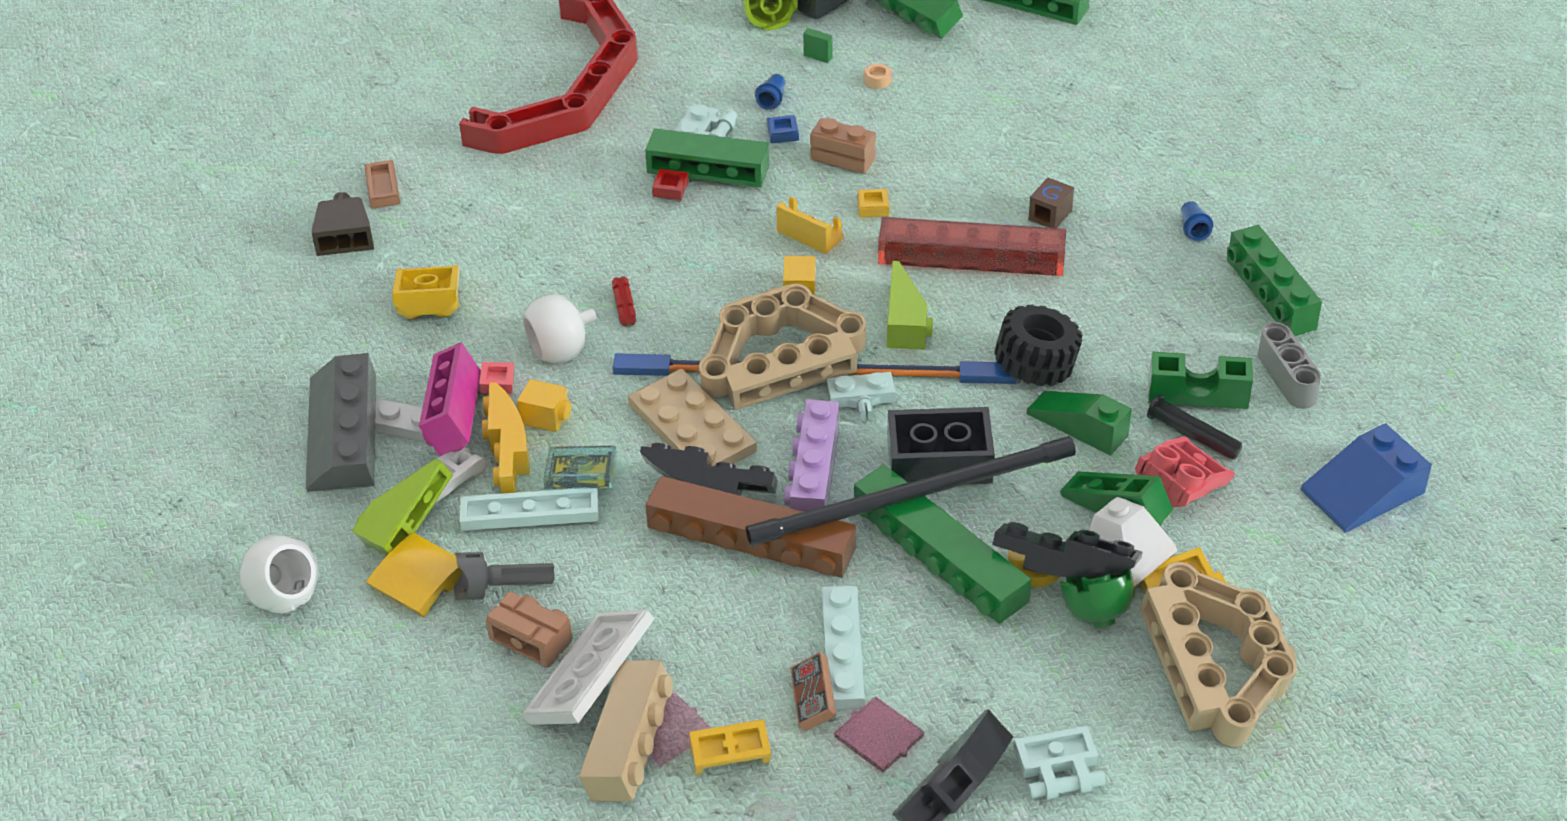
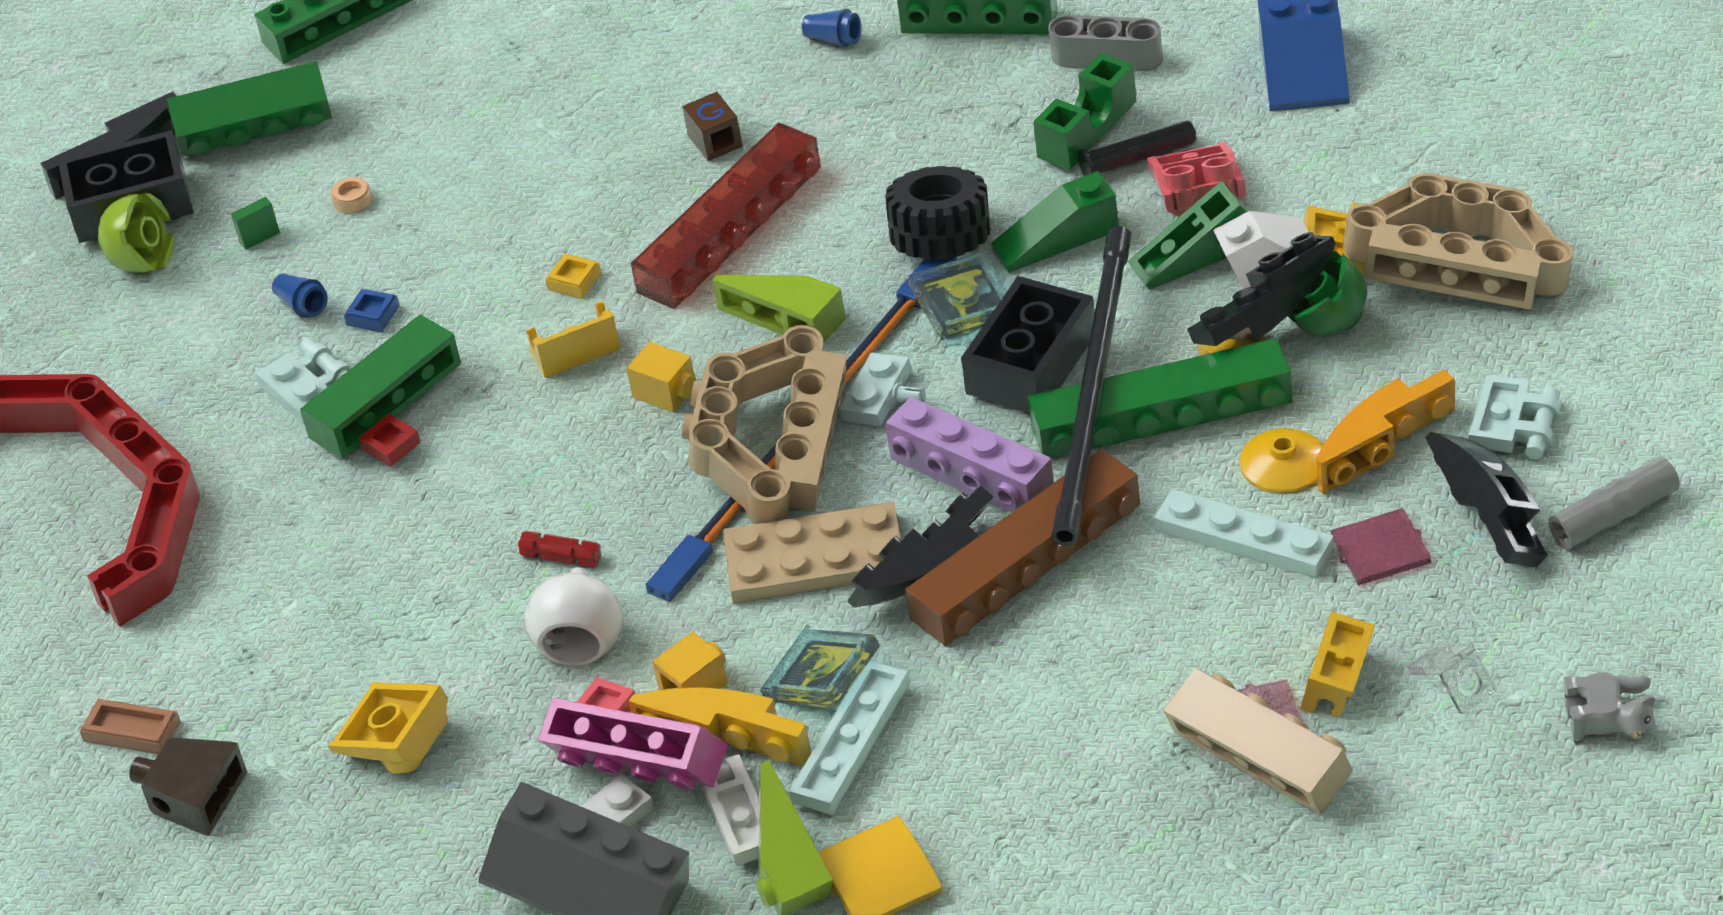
camera: 55 degrees left, 0 degrees up
dark grey piece [454,552,555,600] -> none
nougat brick [486,591,572,667] -> none
white tile [522,610,654,725] -> none
tile [790,652,836,731] -> none
nougat brick [810,118,876,173] -> none
none -> clear light blue tile [908,252,1007,341]
none -> yellow dish [1240,428,1323,494]
none -> light orange slope [1316,369,1455,494]

